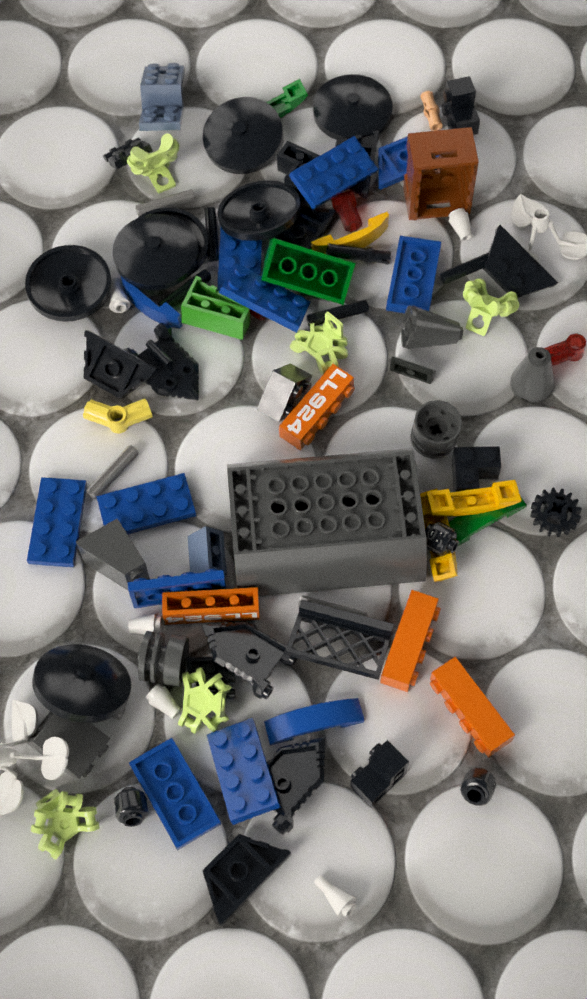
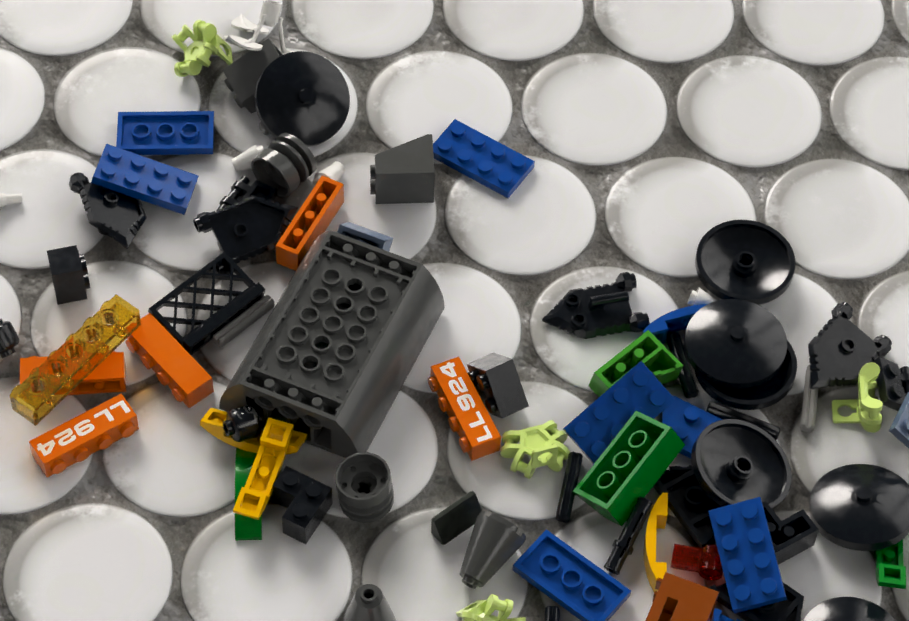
camera: 115 degrees right, 10 degrees down
black wing [83,330,159,399] -> none
light yellow piece [83,399,152,434] -> none
light grey axle [87,445,138,499] -> none
blue plate [96,473,196,534] -> none
black head [114,787,148,827] -> none
blue plate [128,569,226,608] -> none
yellowish green piece [178,668,232,734] -> none
black wing [202,834,292,926] -> none
blue slope [264,698,365,746] -> none
black gear [530,487,582,537] -> none
none -> clear yellow brick [9,294,141,426]
none -> orange brick [29,393,139,477]
none -> black shield [808,302,892,389]

